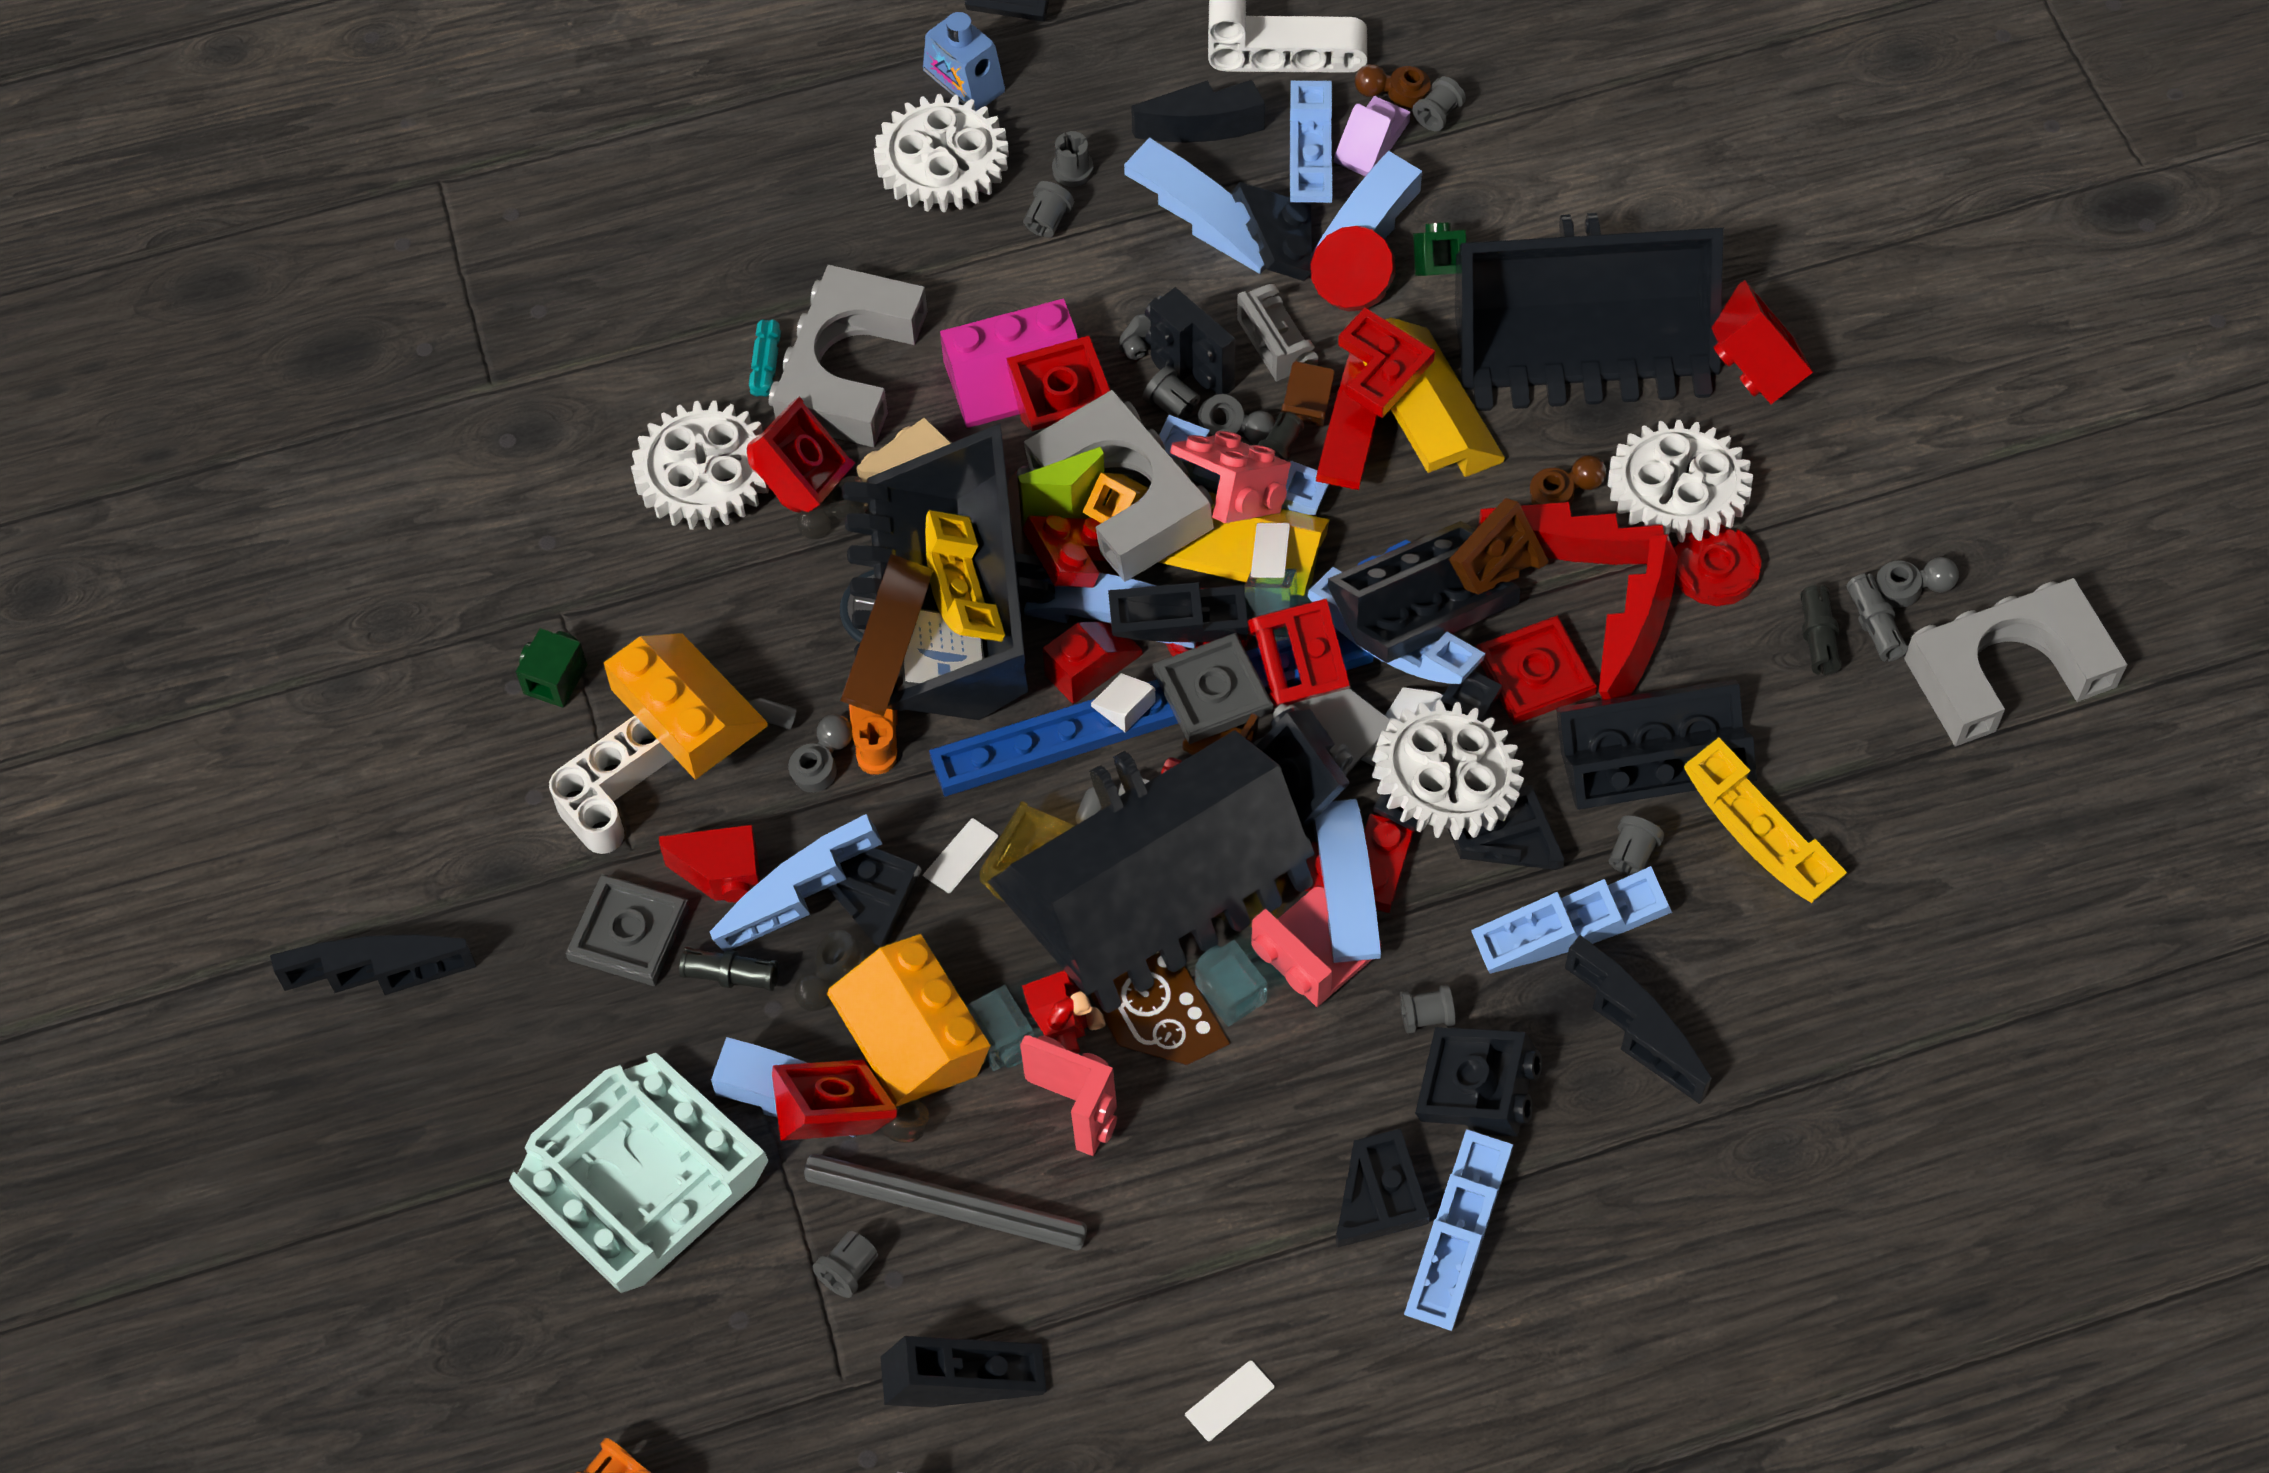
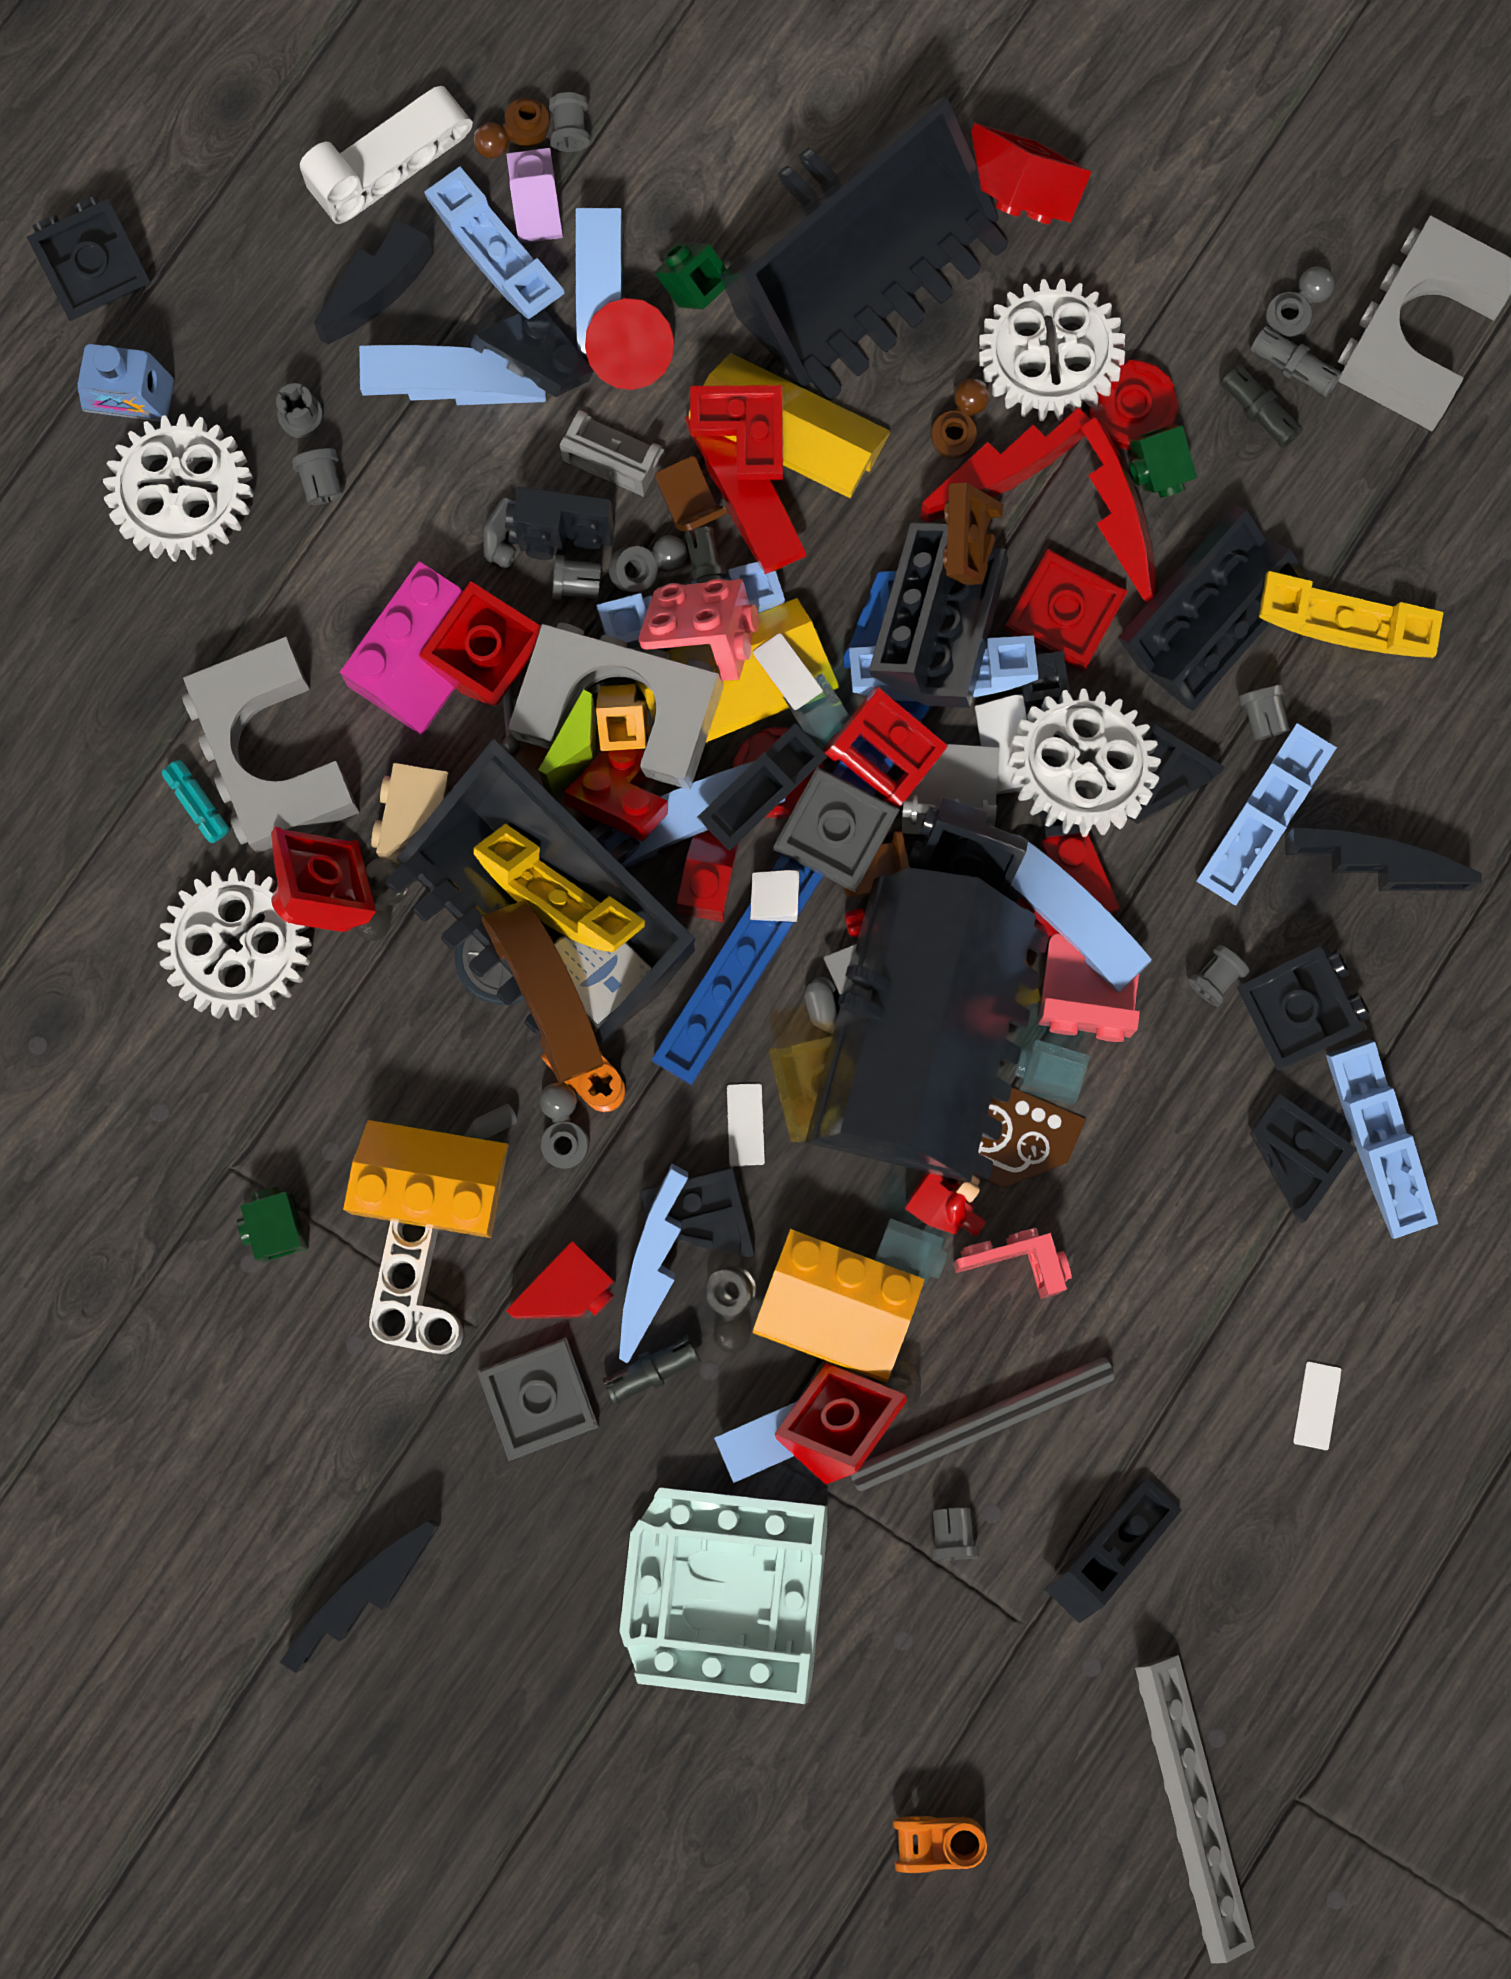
camera: 40 degrees left, 20 degrees up
none -> dark green brick [1128,425,1197,498]

